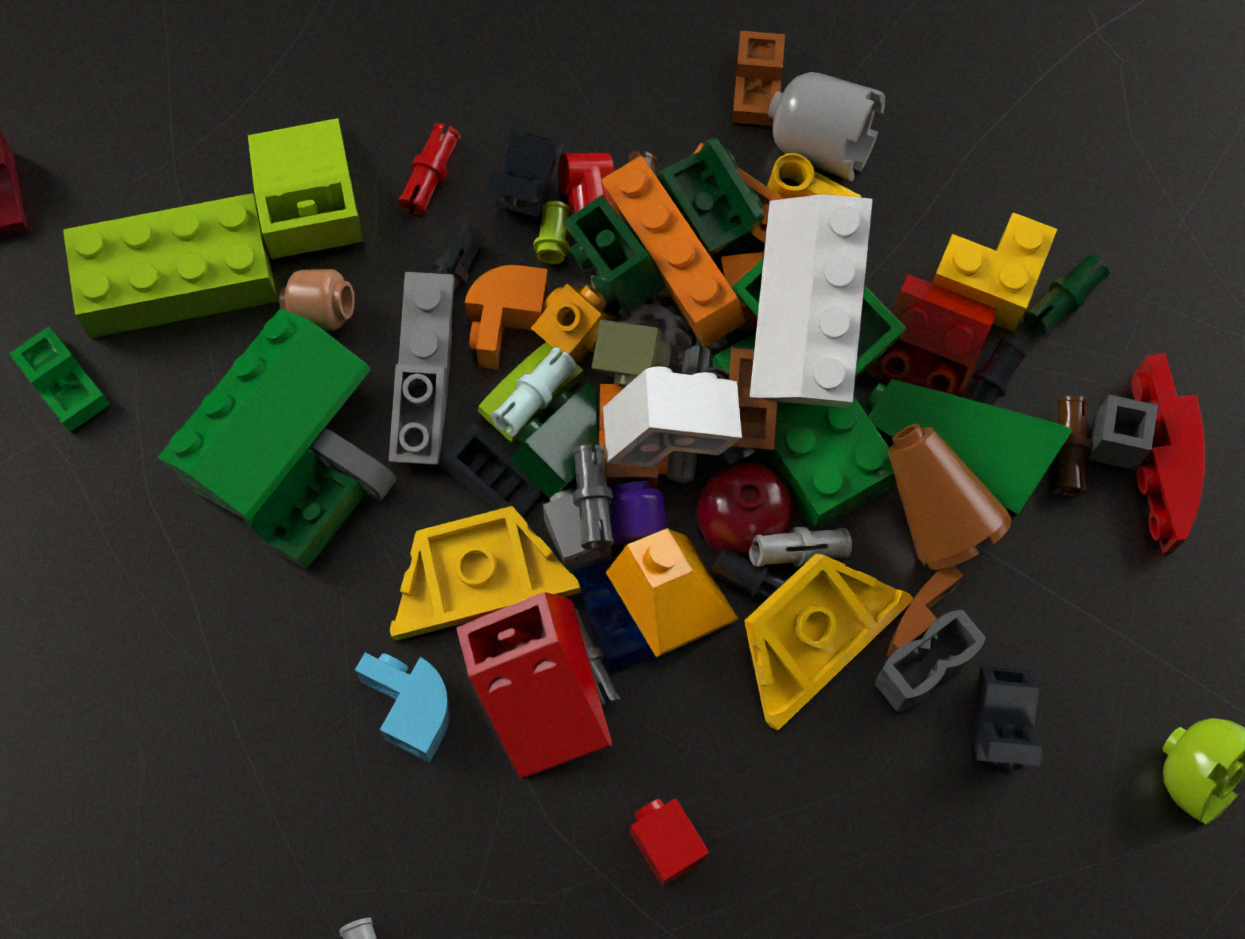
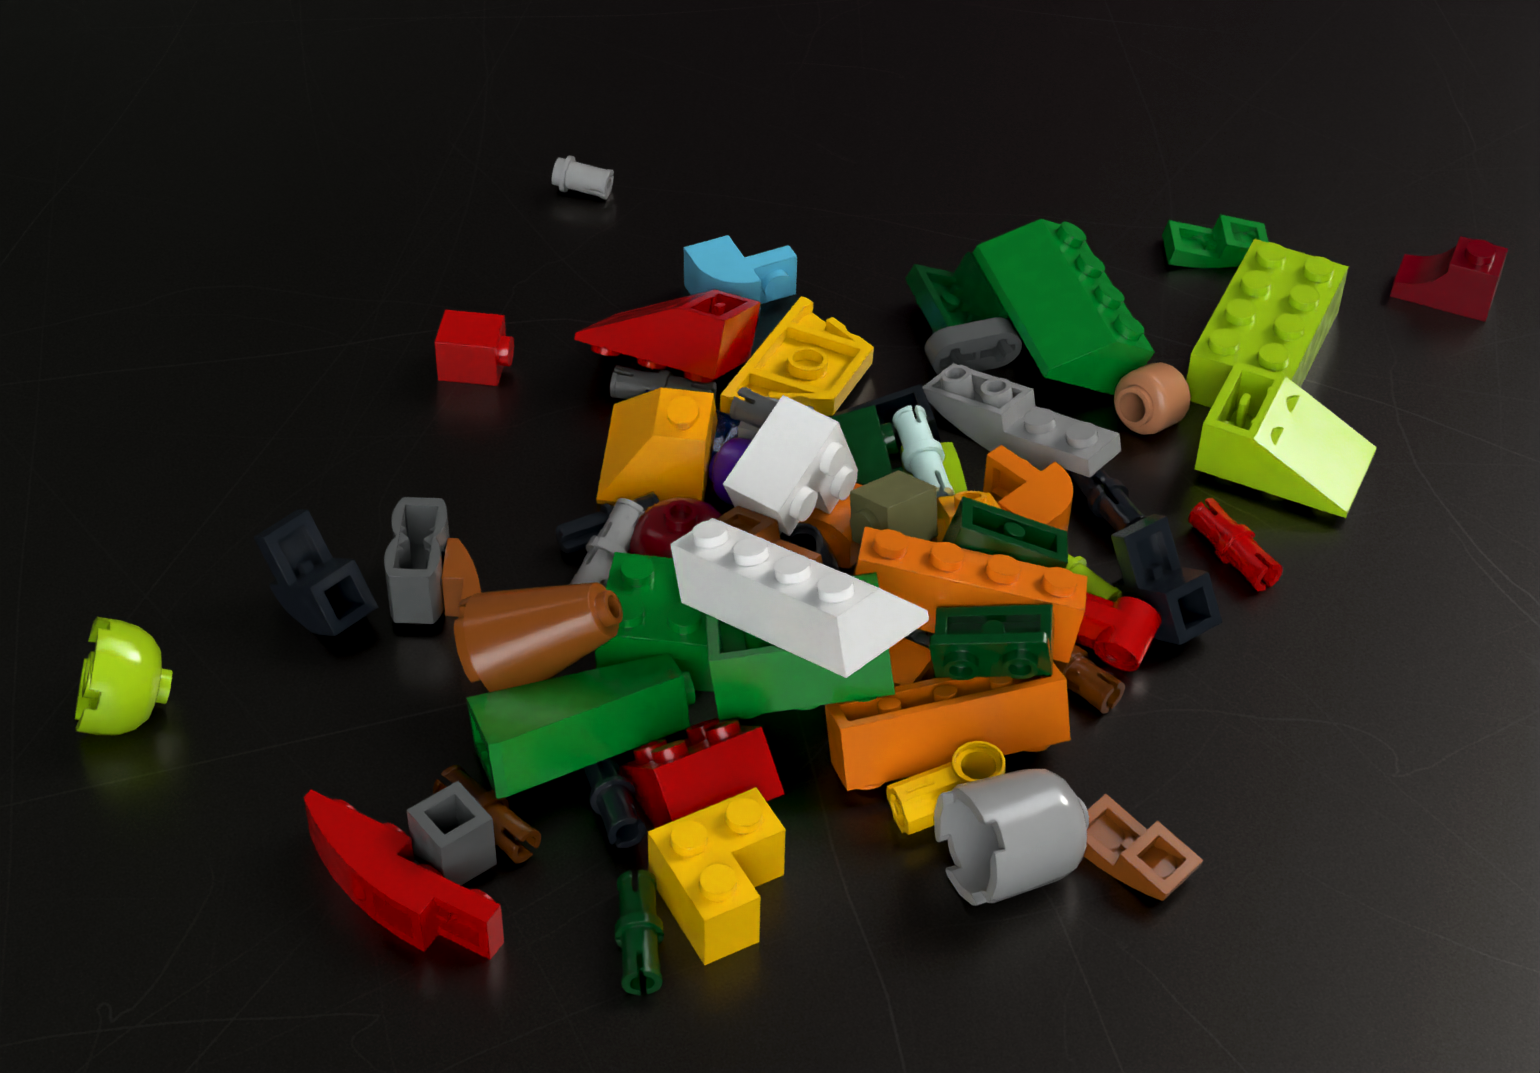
camera: 130 degrees right, 25 degrees down
yellow wing [744,553,914,730] -> none

